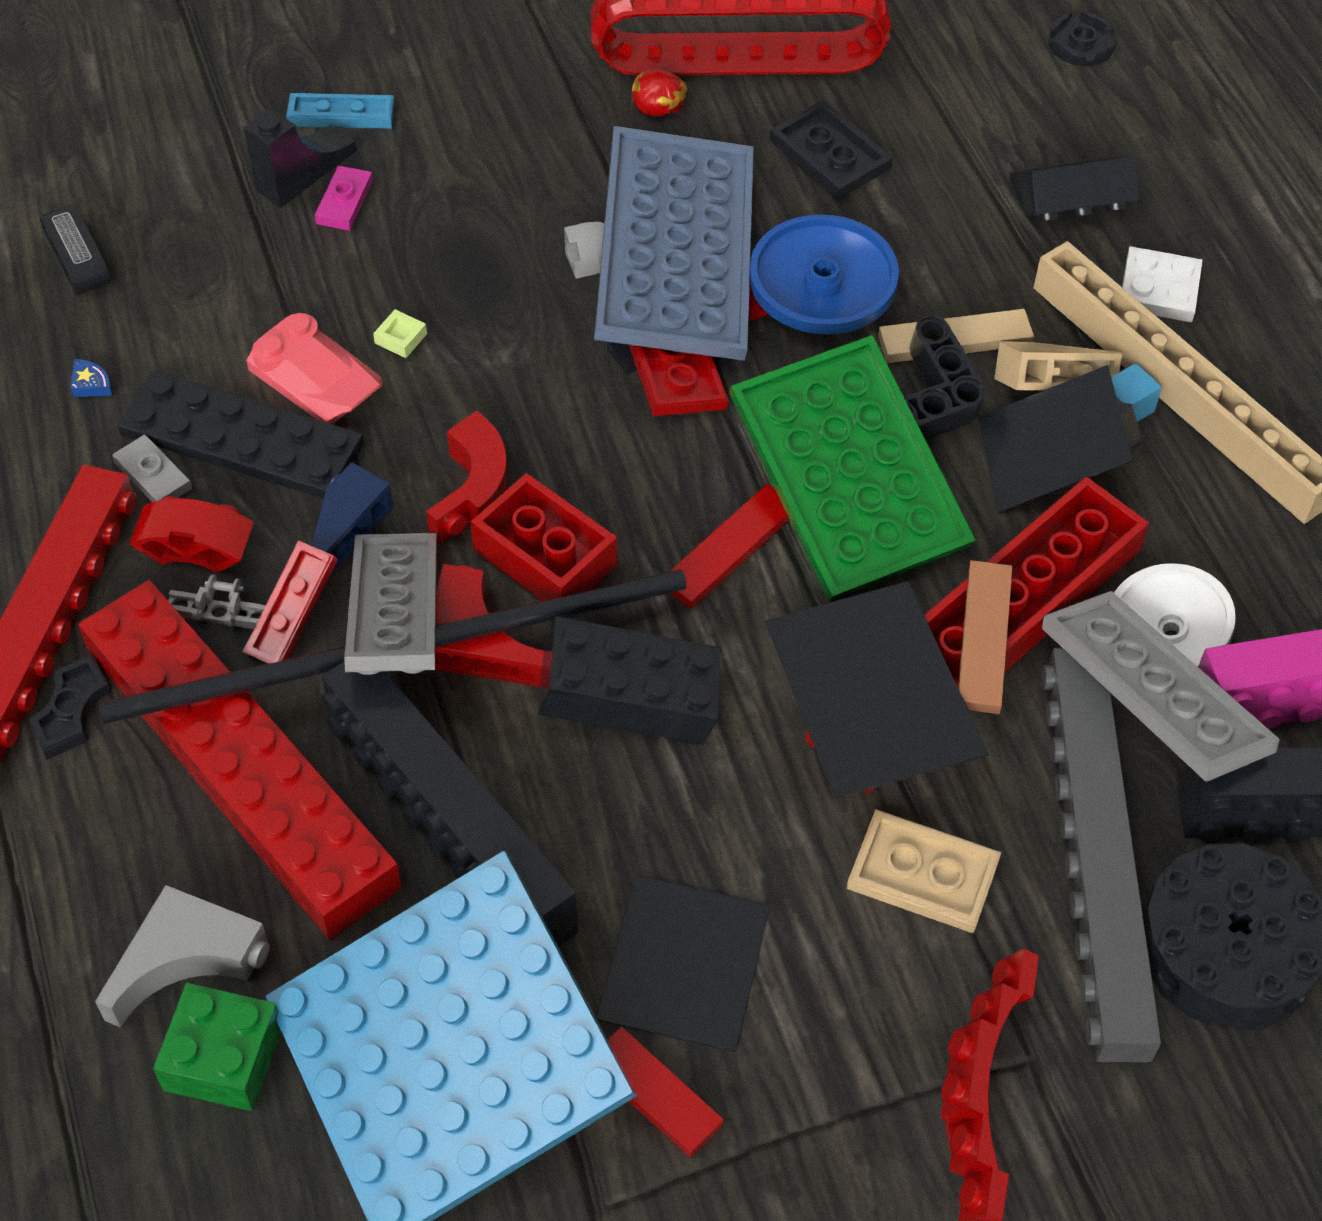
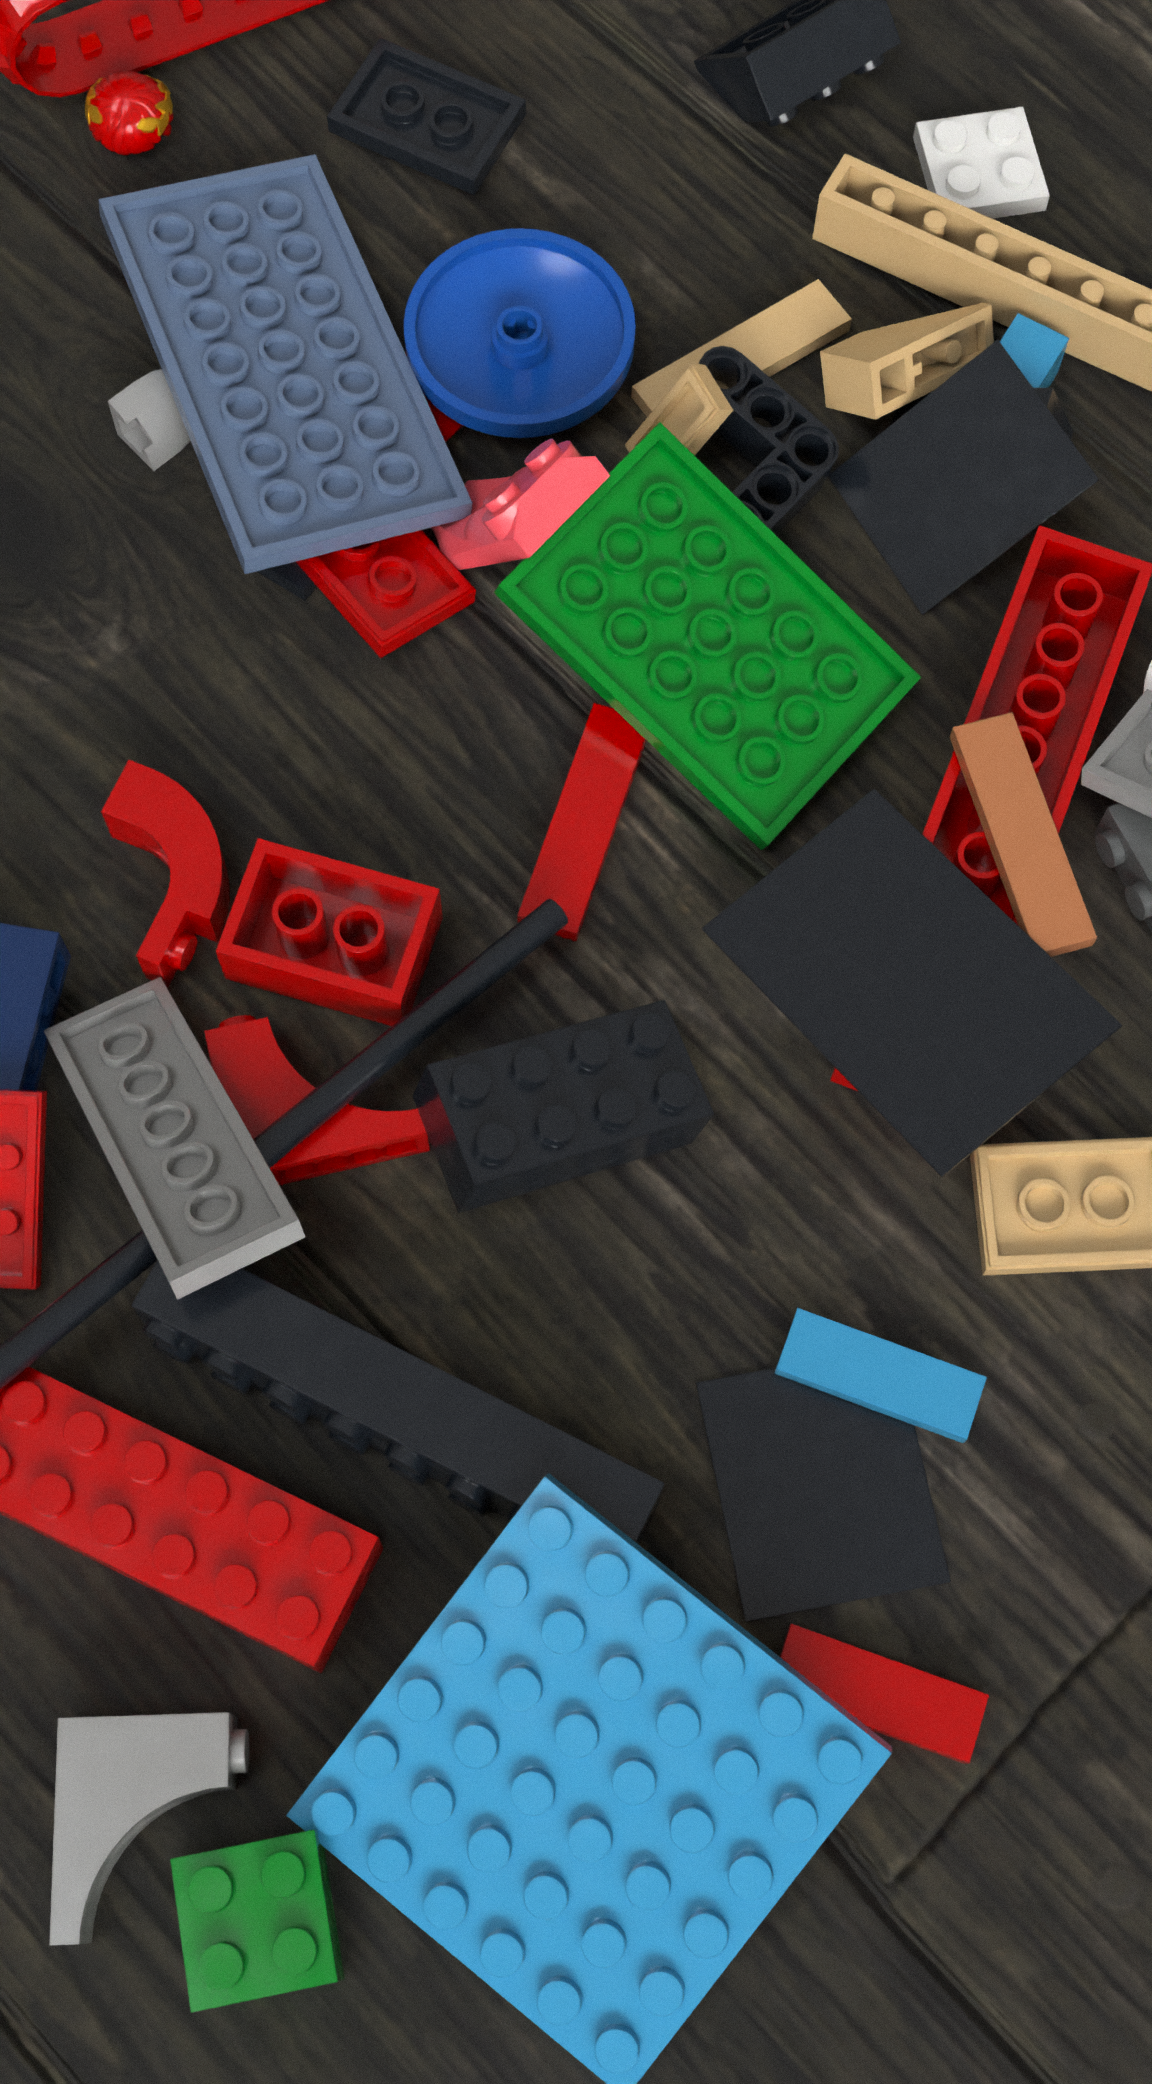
camera: 25 degrees left, 15 degrees up
none -> coral slope [431,439,610,570]
none -> tan tile [625,364,733,456]
none -> dark azure tile [774,1308,987,1443]

